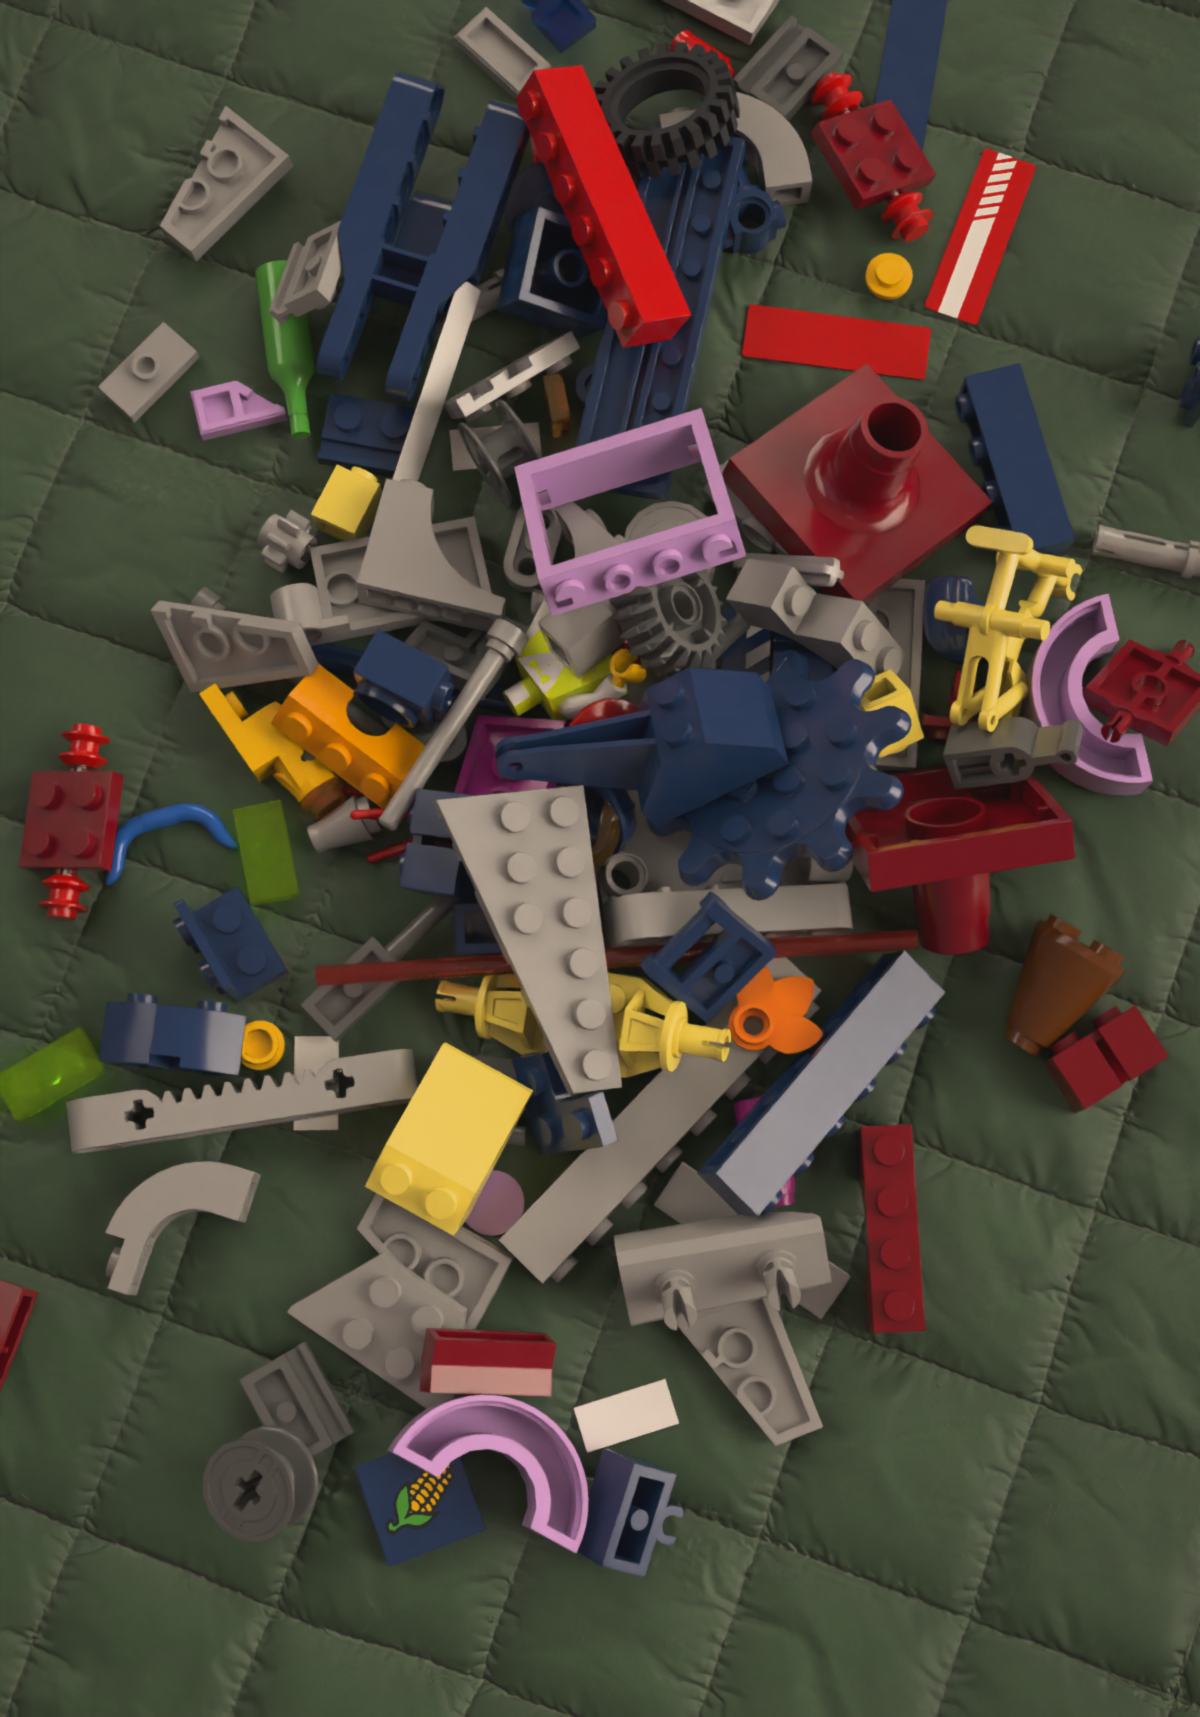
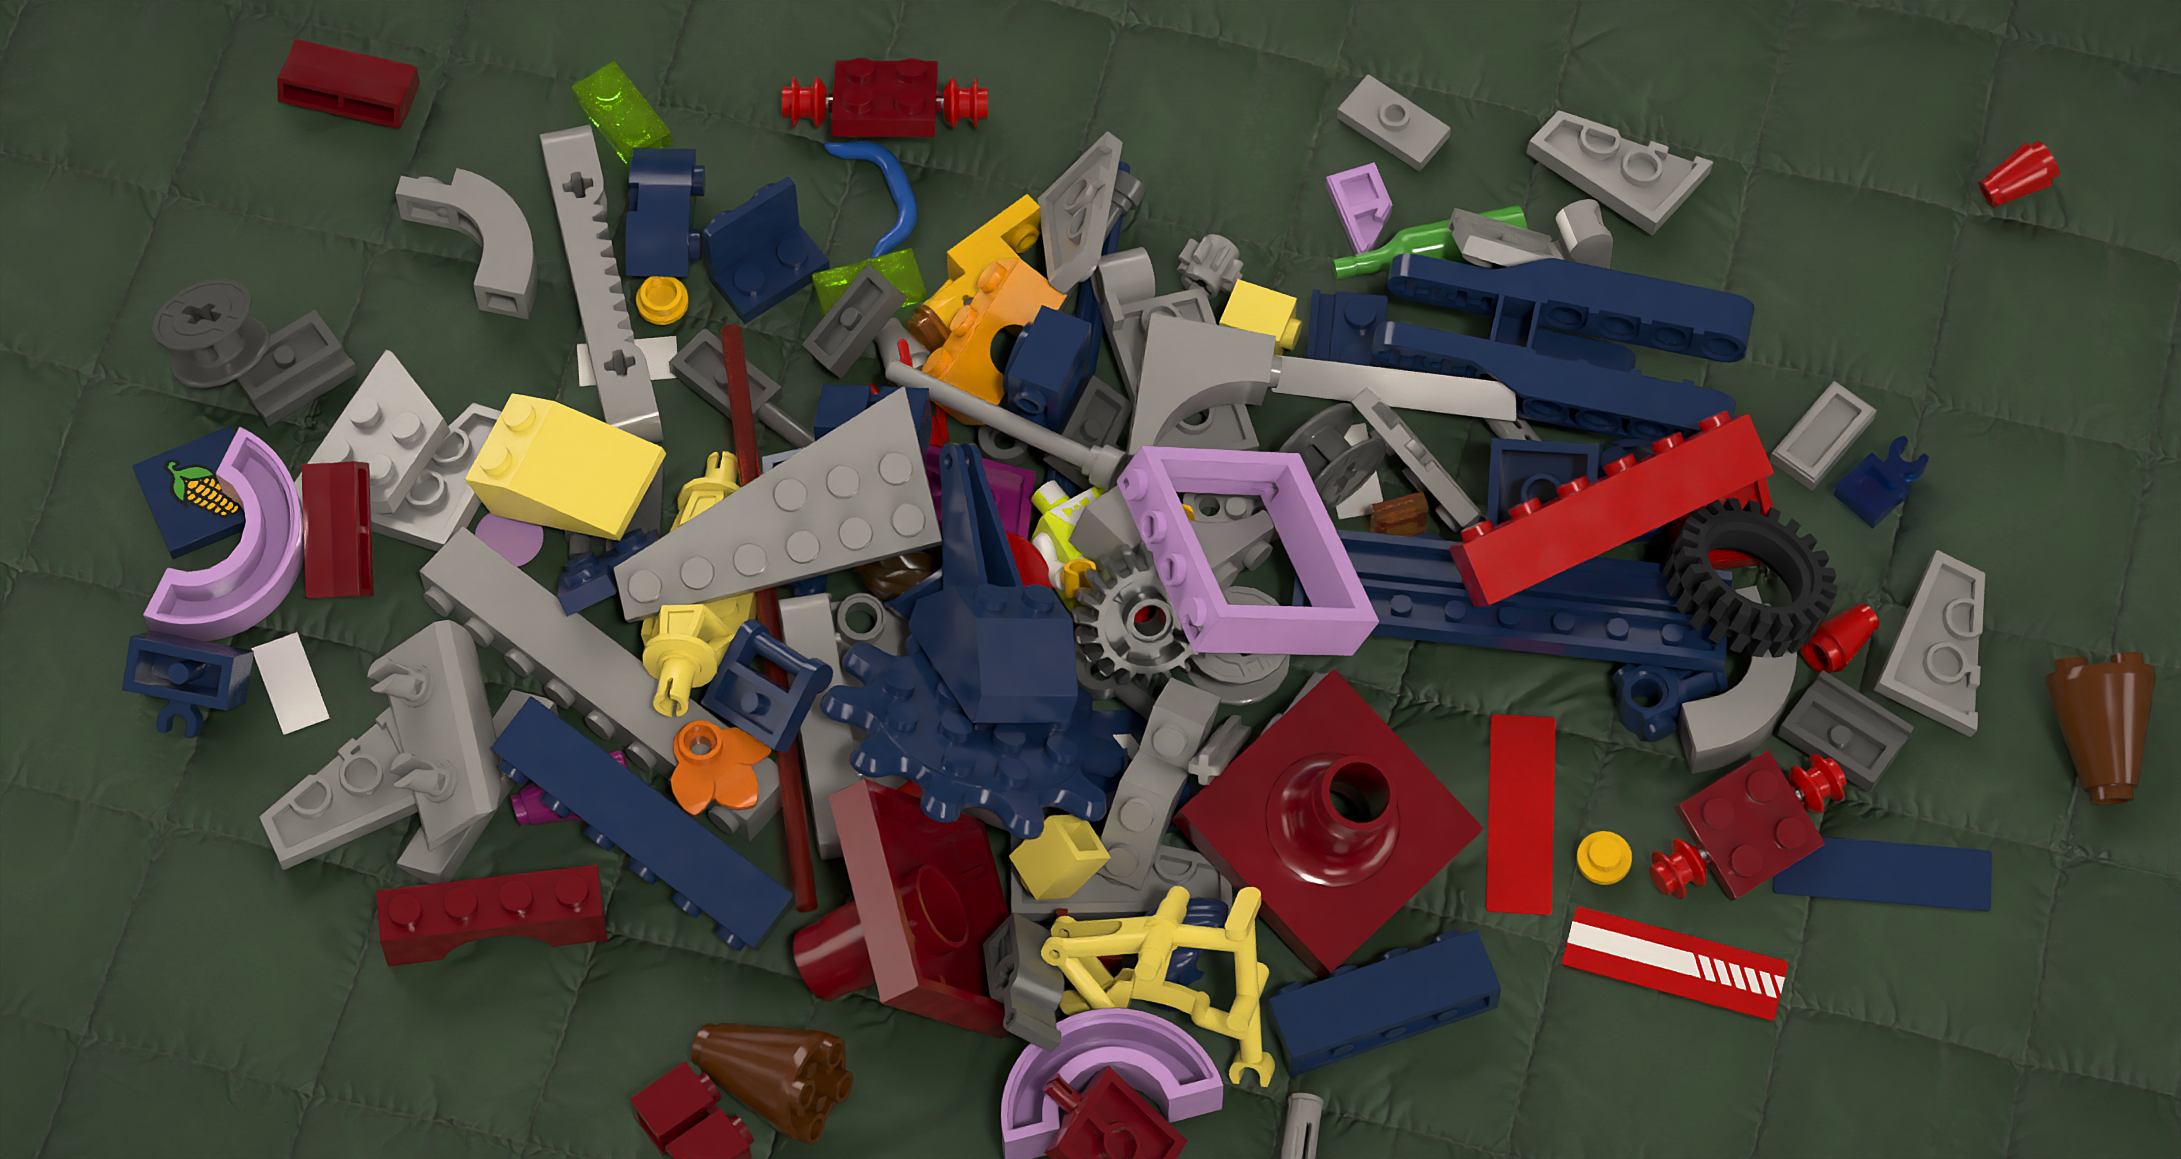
camera: 85 degrees right, 15 degrees down
none -> dark grey plate [802,264,908,378]
none -> light grey leg [1550,199,1613,269]

